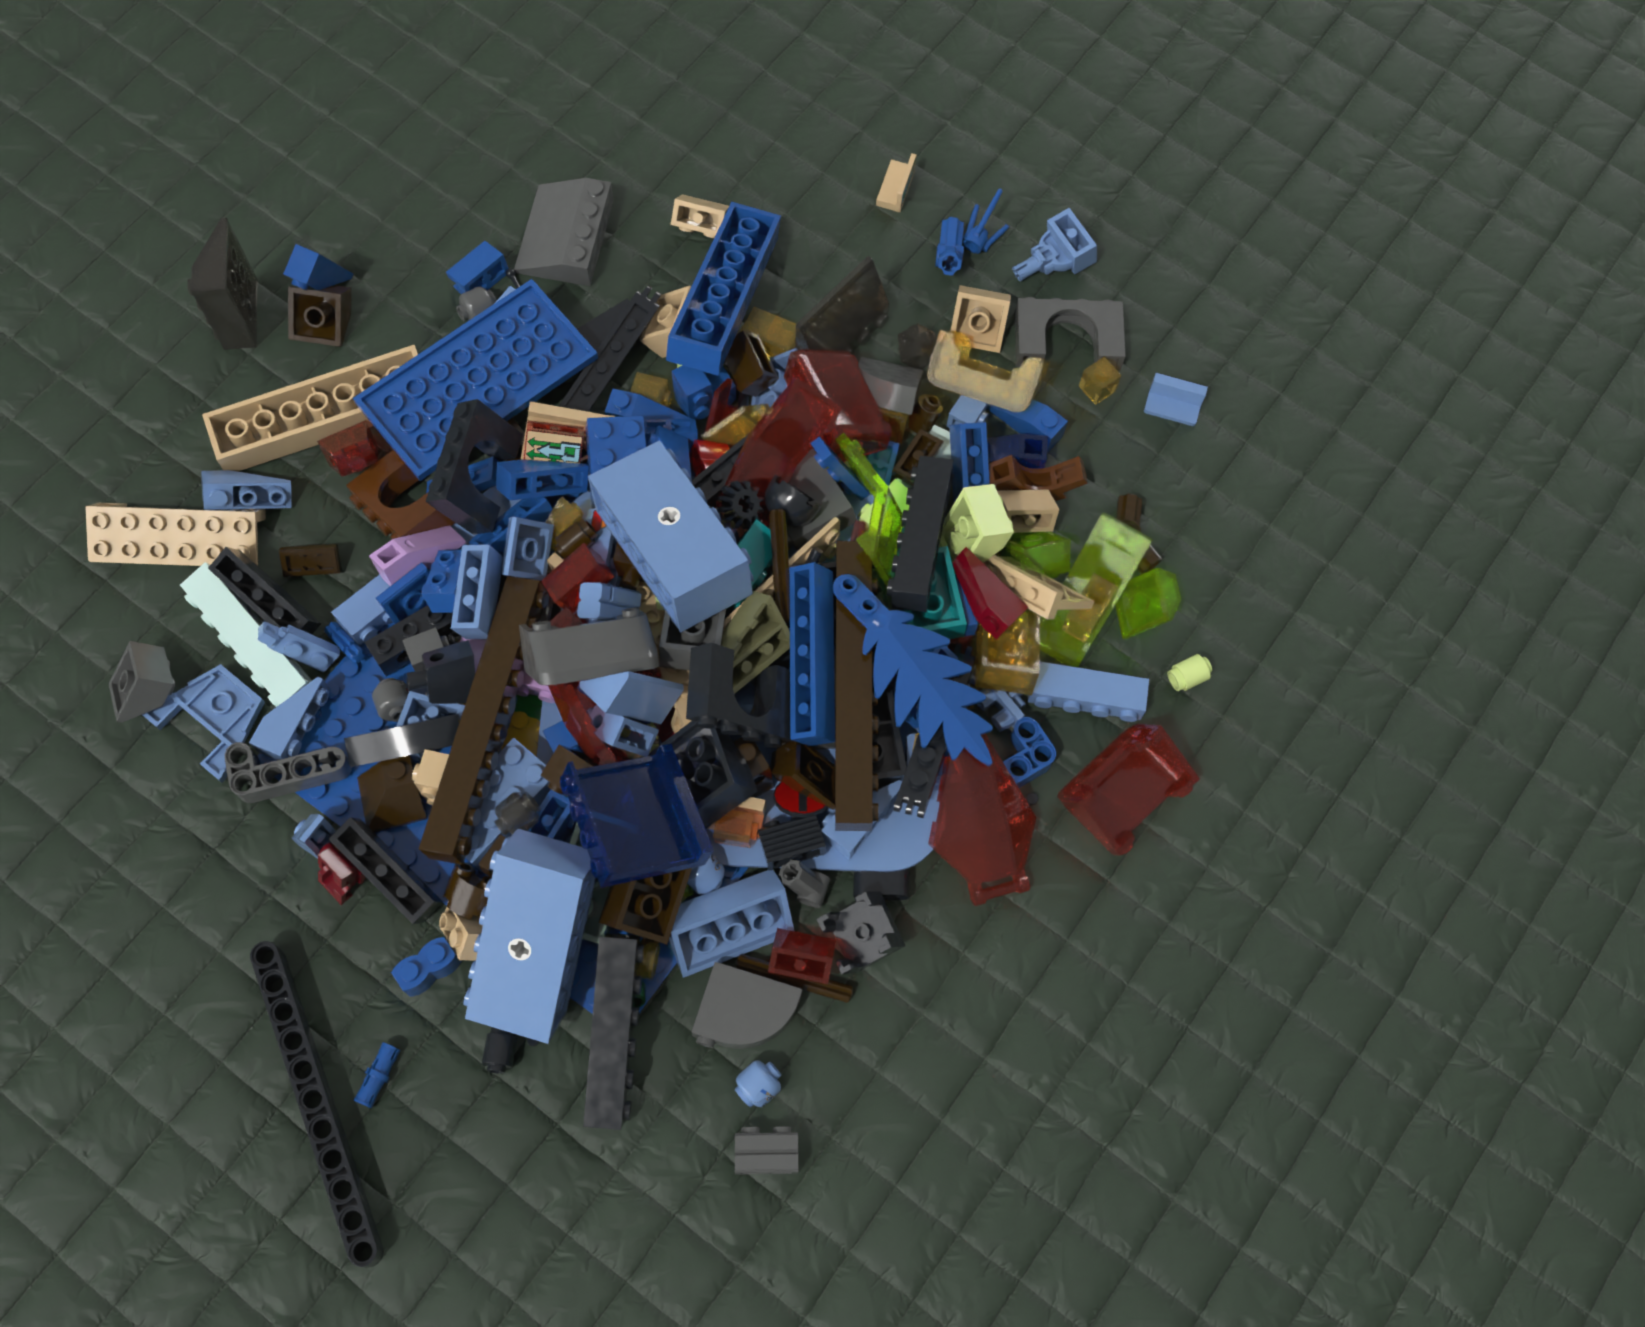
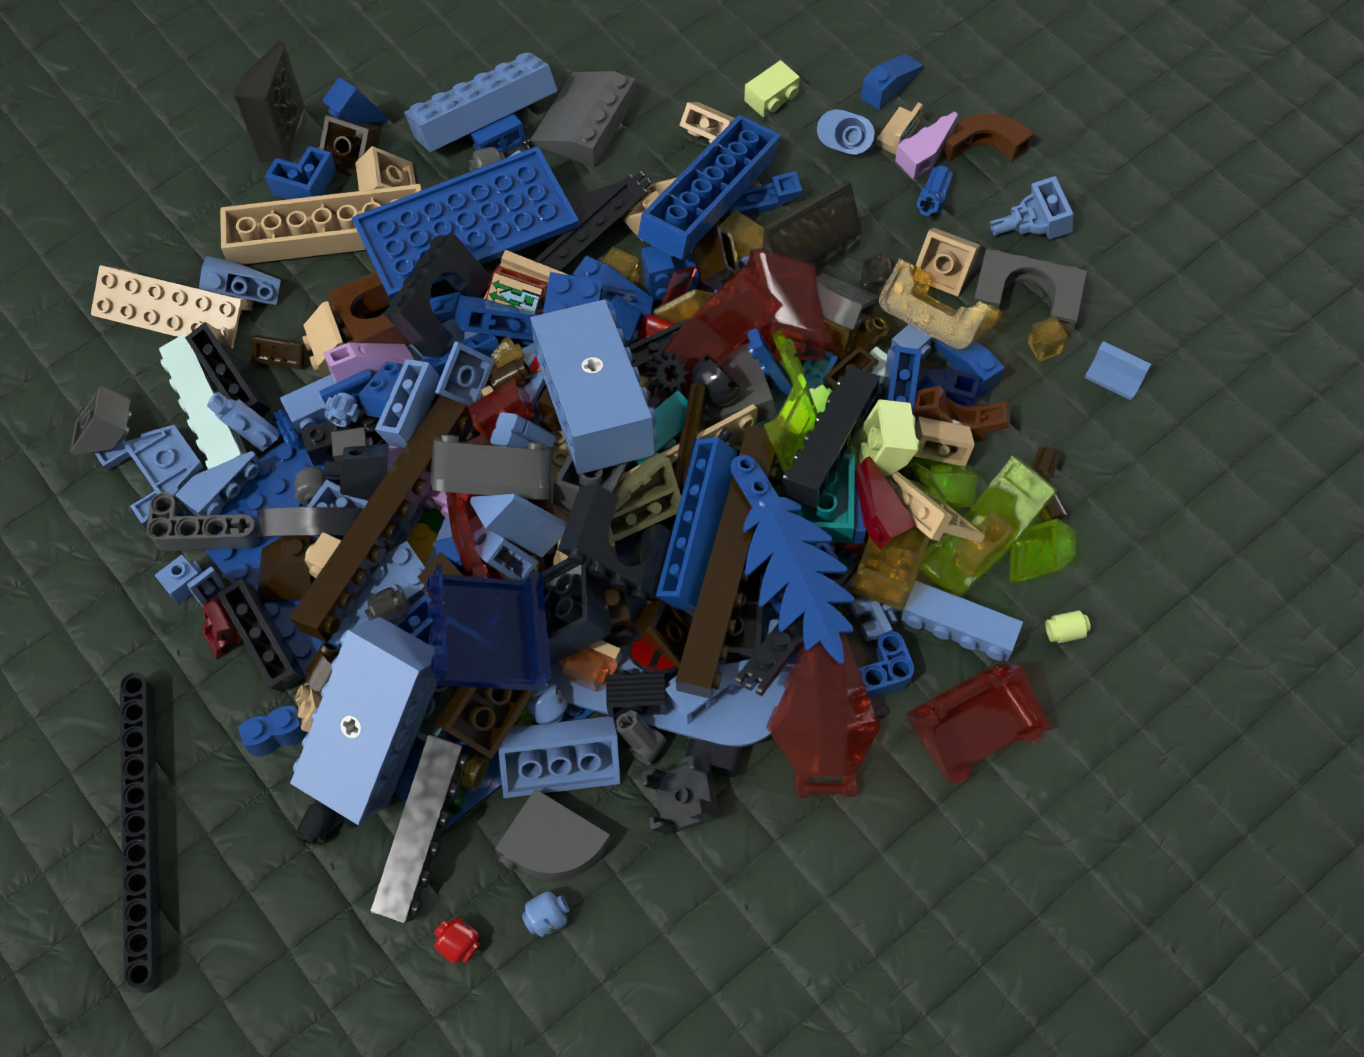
camera: 20 degrees right, 5 degrees down
clear red torso [317,420,378,477] -> none
blue pin [354,1042,401,1109] -> none
dark grey brick [735,1126,798,1175] -> none
dark brown axle [736,954,853,1003] -> none
clear red brick [768,928,836,985] -> none
blue plant [963,189,1009,254] -> none
none -> medium blue brick [155,555,203,605]
none -> blue brick [265,146,337,199]
none -> tan slope [302,301,344,378]
none -> medium blue gear [324,393,360,427]
none -> tan slope [356,146,416,191]
none -> medium blue brick [404,53,557,152]
none -> red head [434,917,480,964]
none -> blue slope [721,171,802,218]
none -> yellowish green brick [744,60,800,118]
none -> medium blue piece [817,109,875,155]
none -> blue slope [861,54,924,111]
none -> lavender slope [895,111,958,180]
none -> reddish brown arch [943,113,1034,162]

